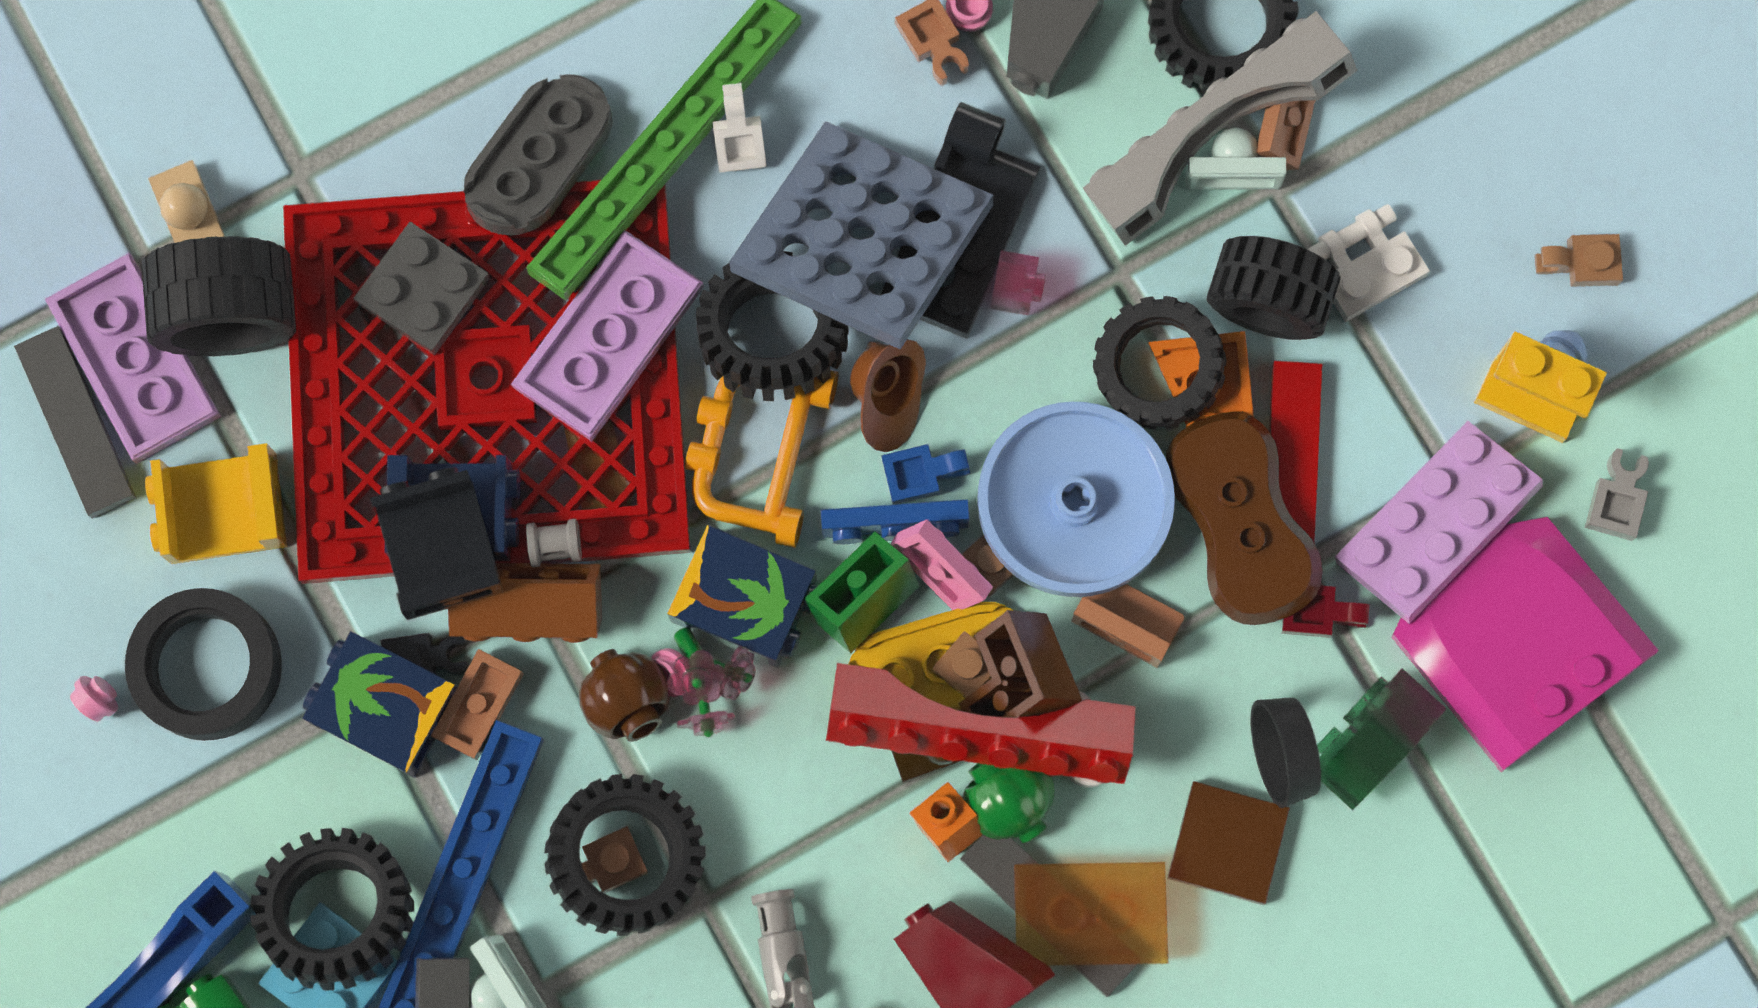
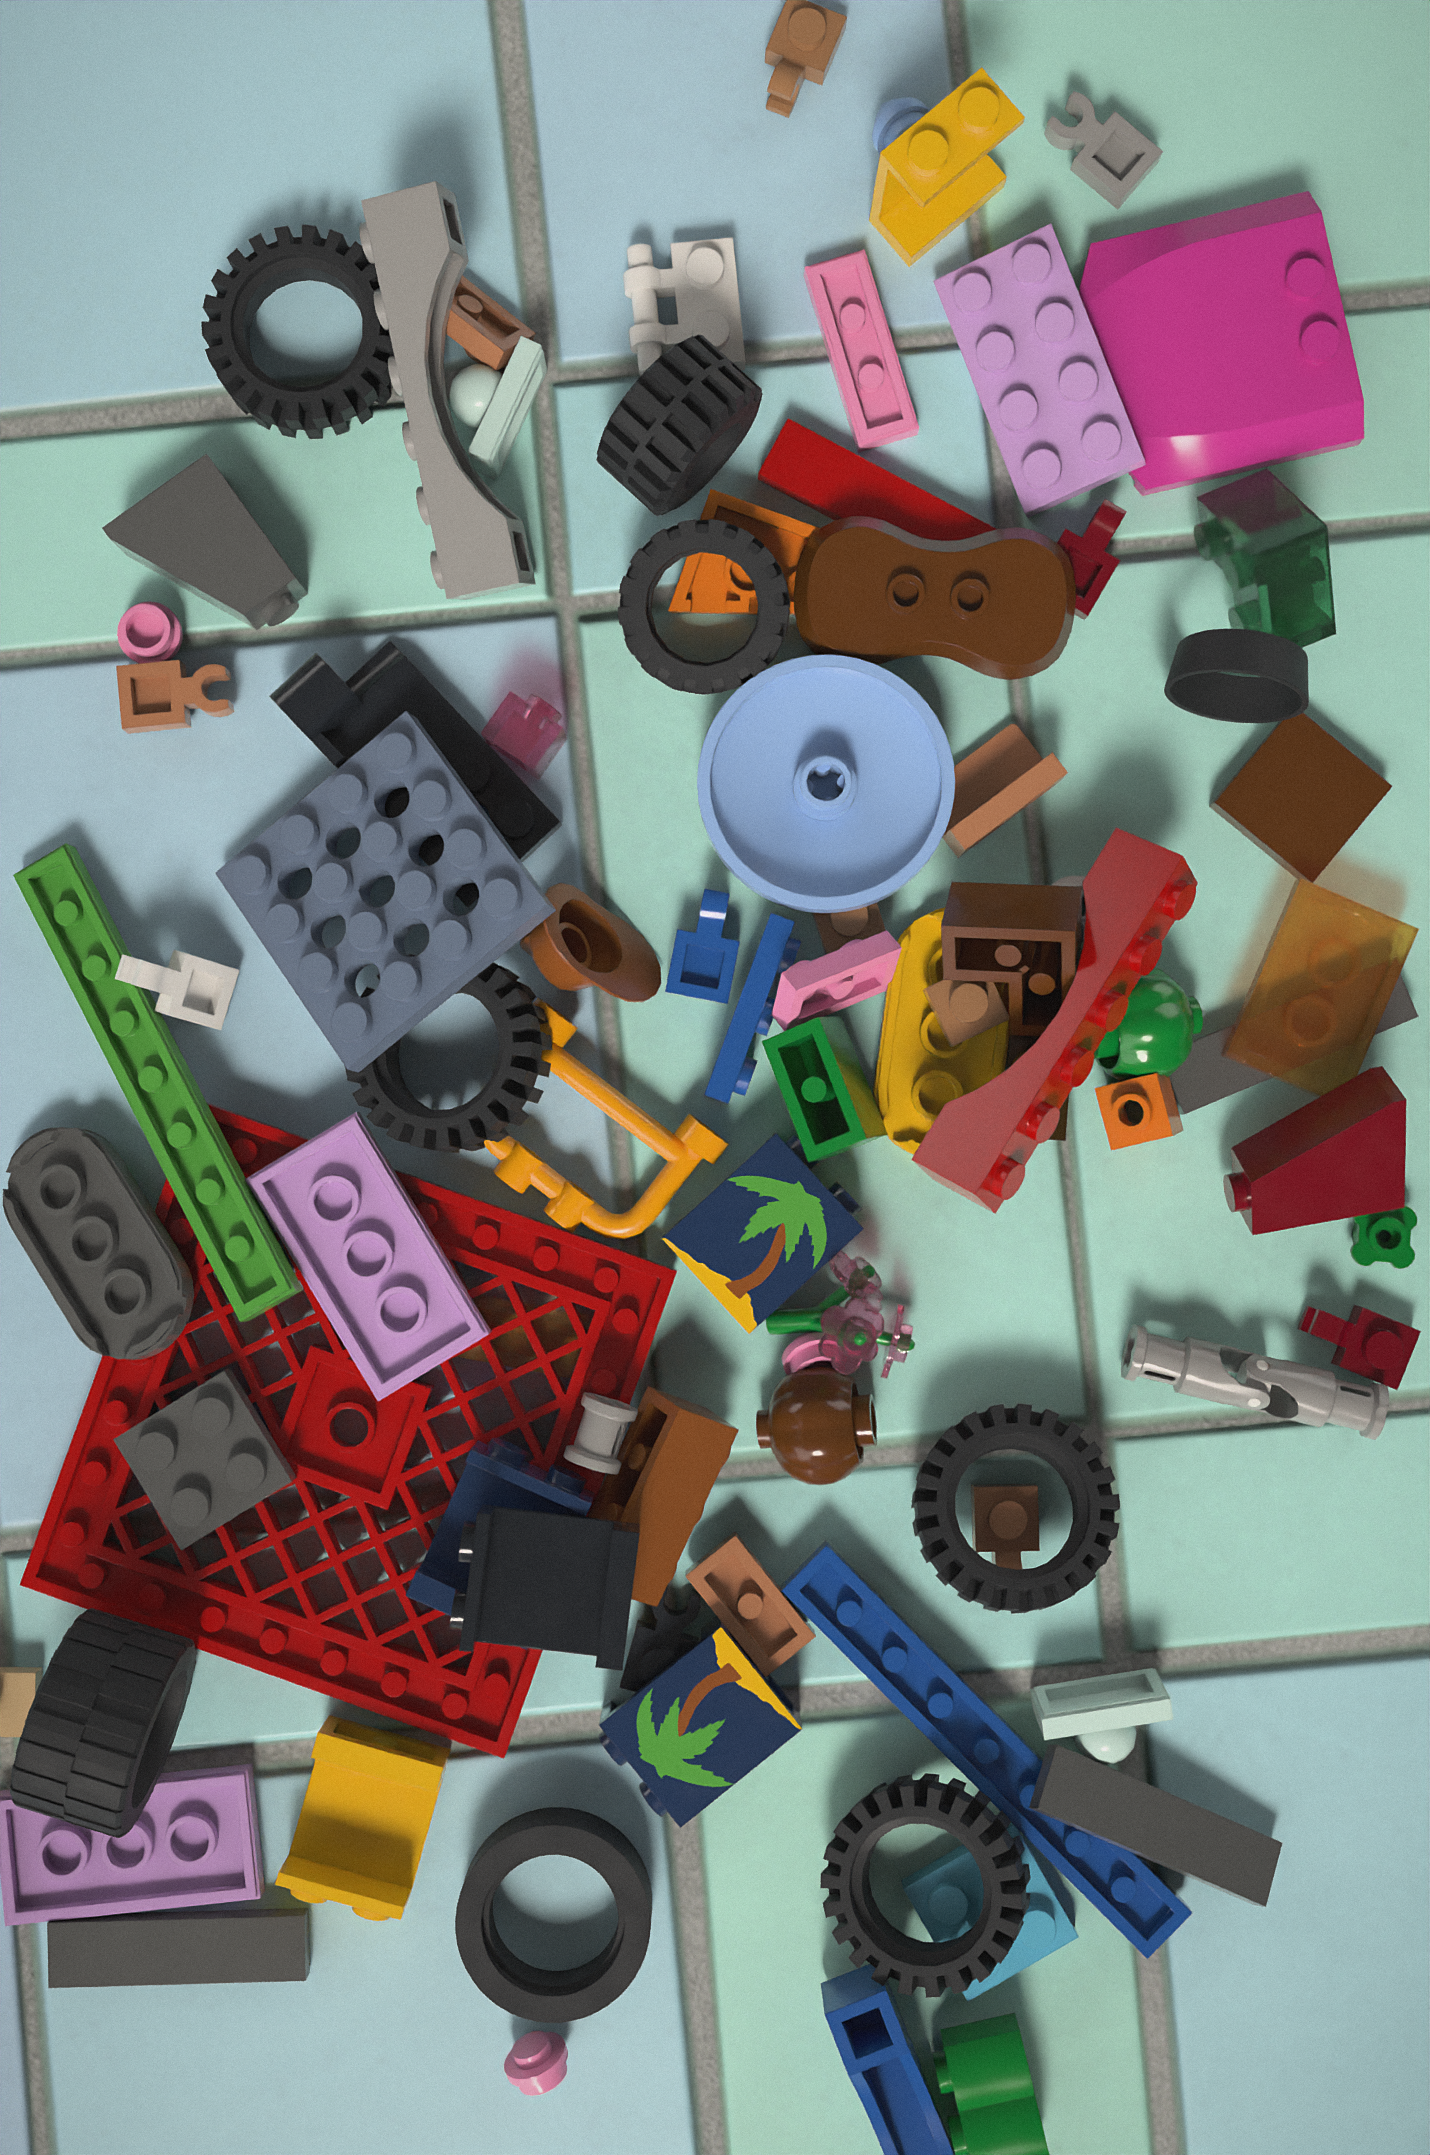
camera: 70 degrees left, 10 degrees up
none -> bright pink tile [804,249,919,453]

